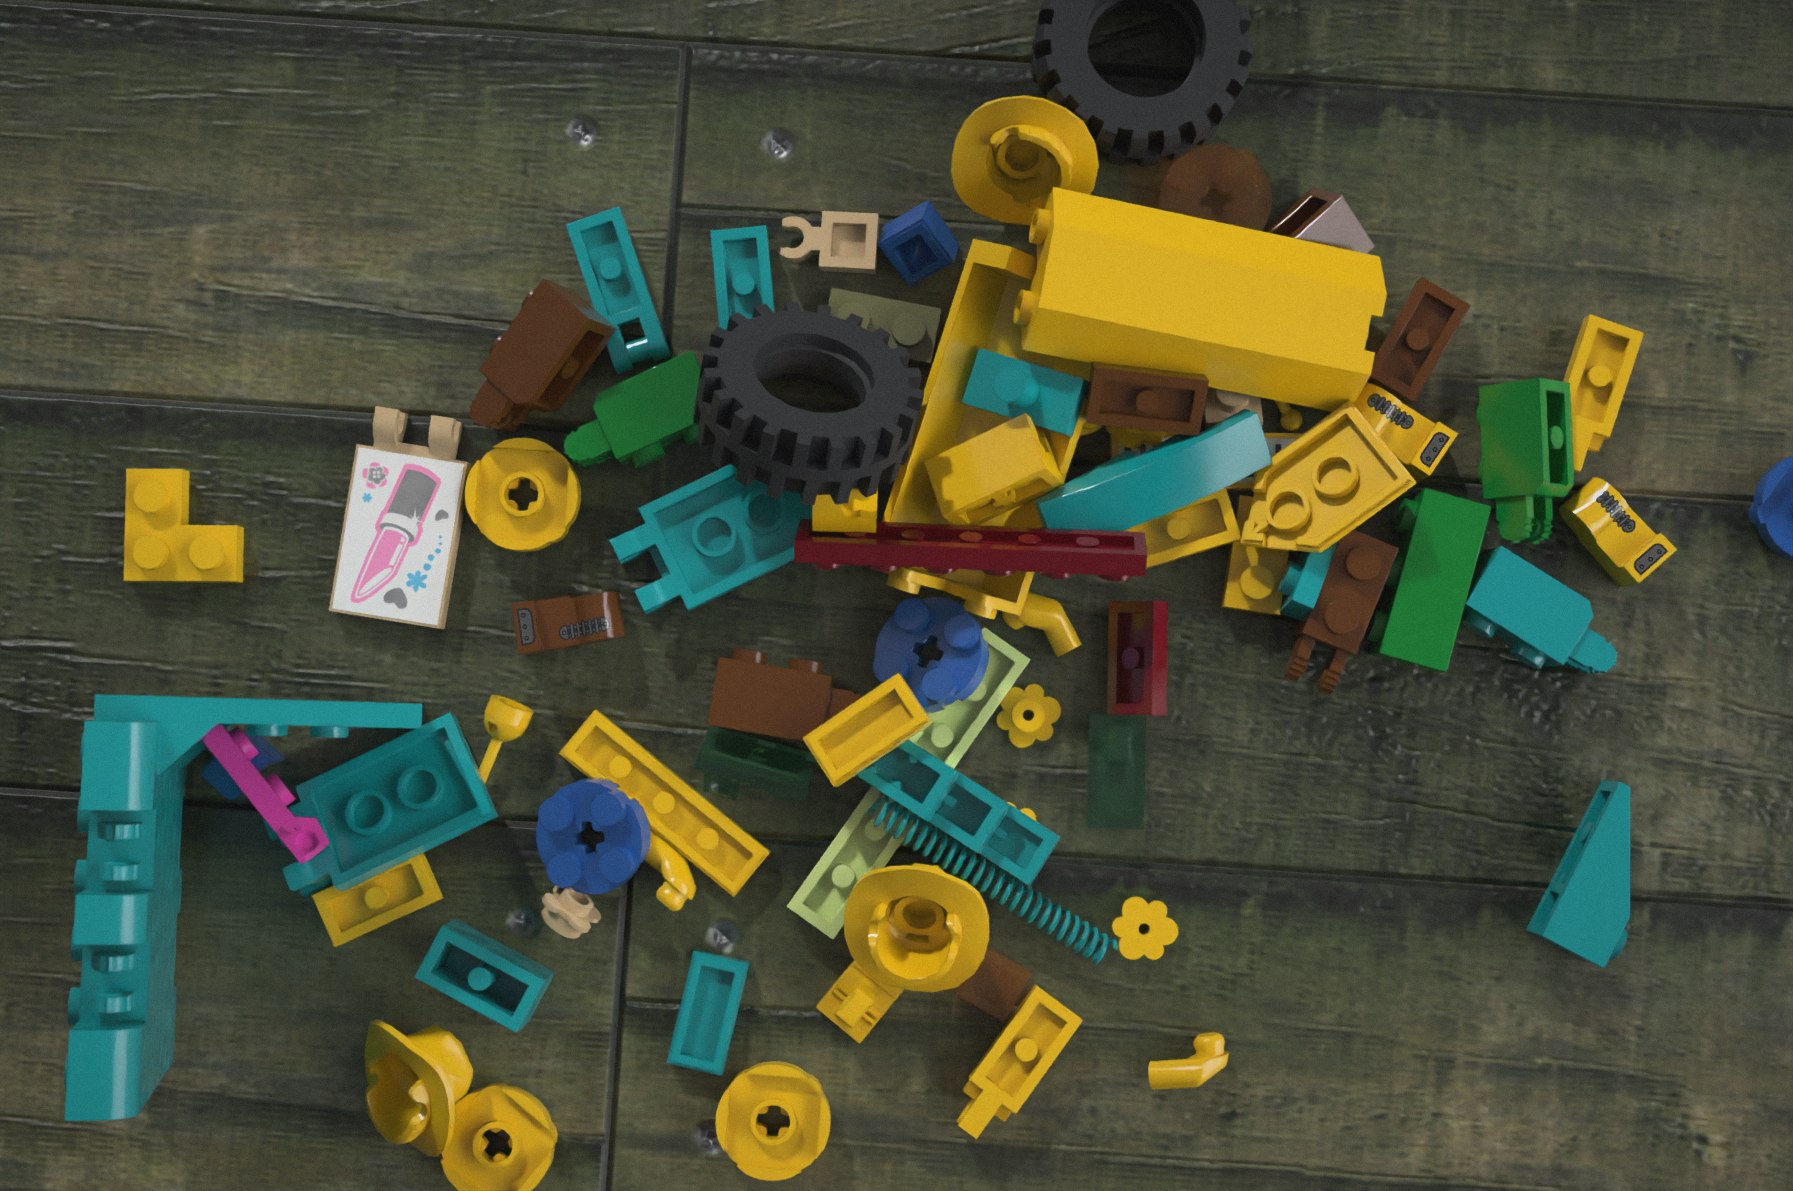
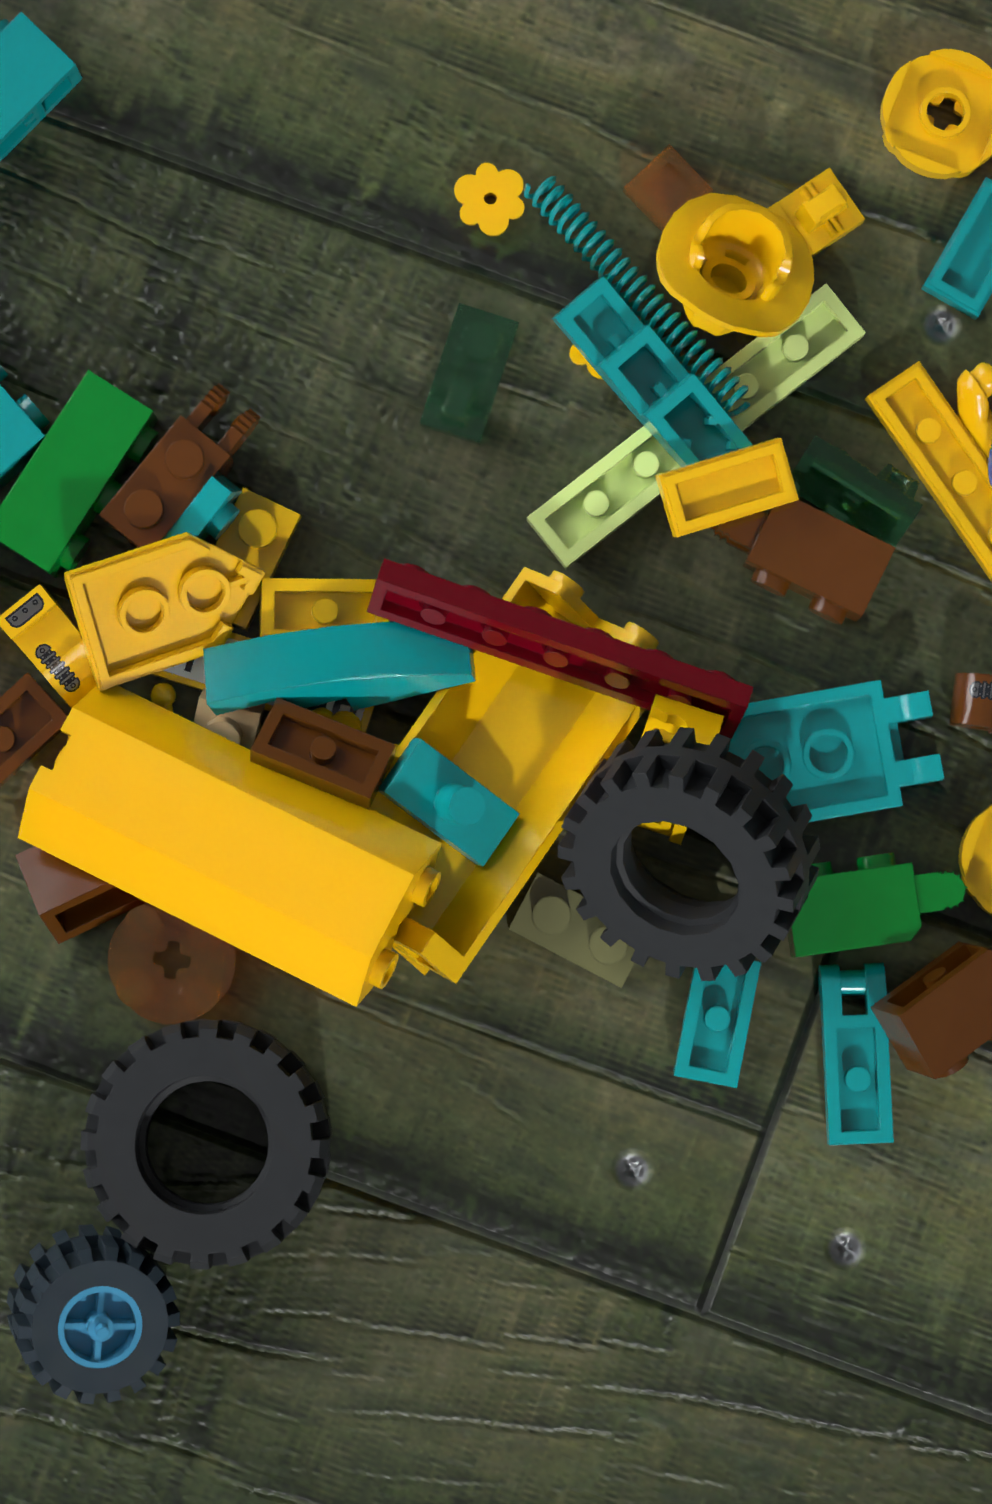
camera: 170 degrees left, 0 degrees up
tan plate [780,211,879,274] -> none
blue plate [873,597,989,713] -> none
blue slope [877,200,959,287] -> none
yellow hinge [924,413,1065,525] -> none
yellow hat [951,95,1099,225] -> none
yellow hinge [956,984,1083,1139] -> none
yellow plant [996,684,1061,748] -> none
yellow arm [1002,591,1082,657] -> none
dark red plate [1107,600,1168,716] -> none
yellow arm [1148,1032,1229,1090] -> none

